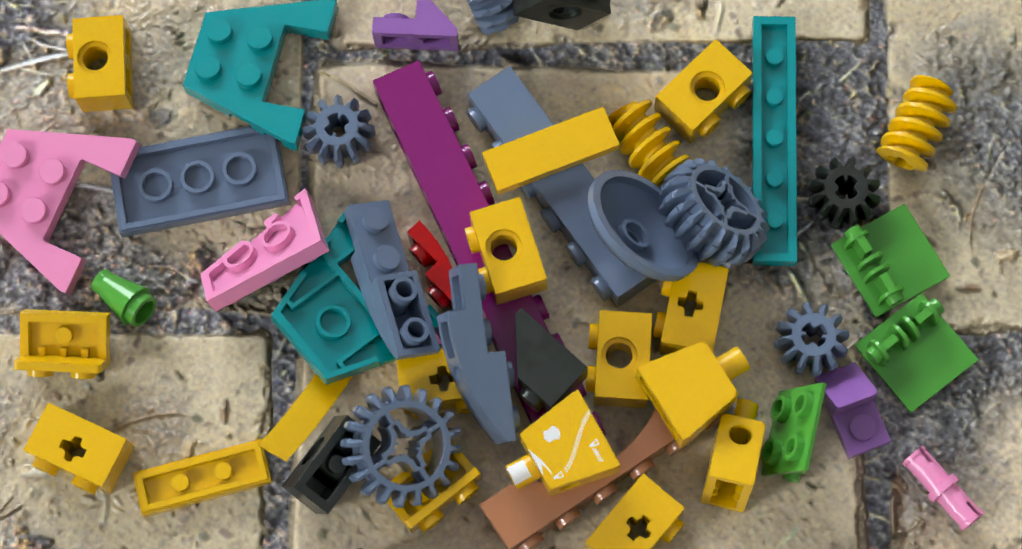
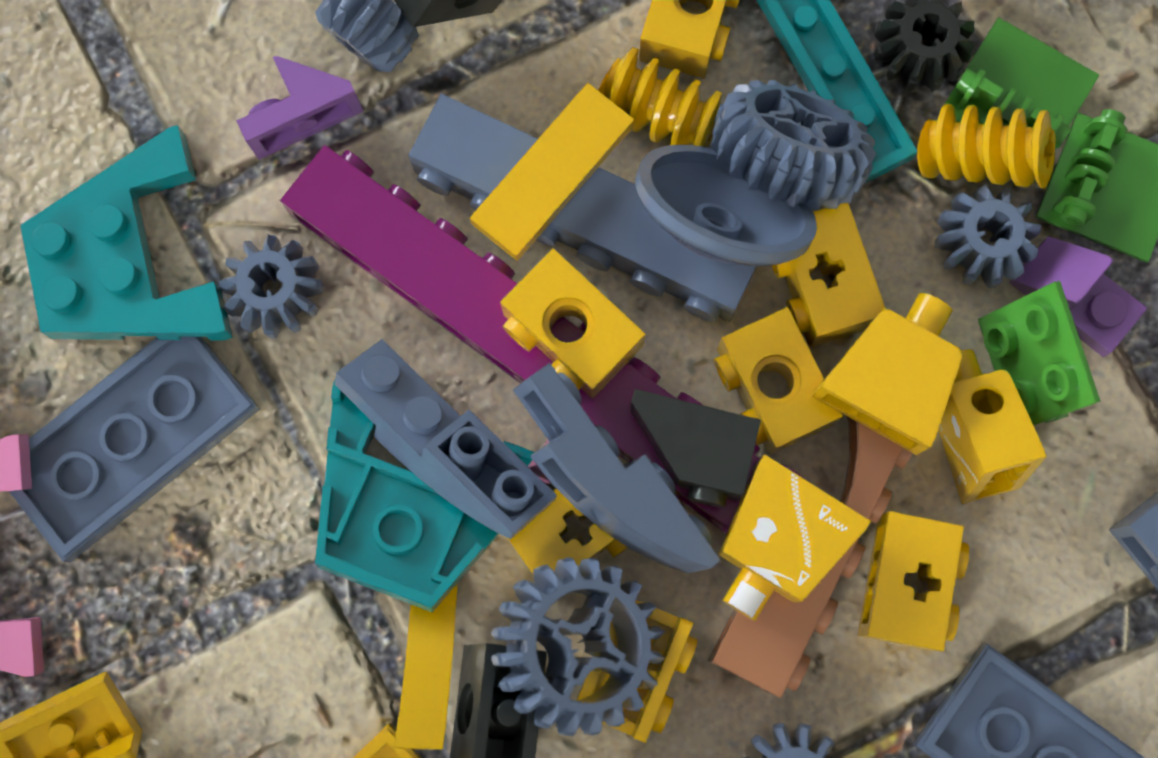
camera: 30 degrees left, 5 degrees up
bright green cone [91,269,157,327] -> none
bright pink wing [200,188,329,312] -> none
red slope [407,220,453,310] -> none
none -> yellow piece [917,104,1056,189]

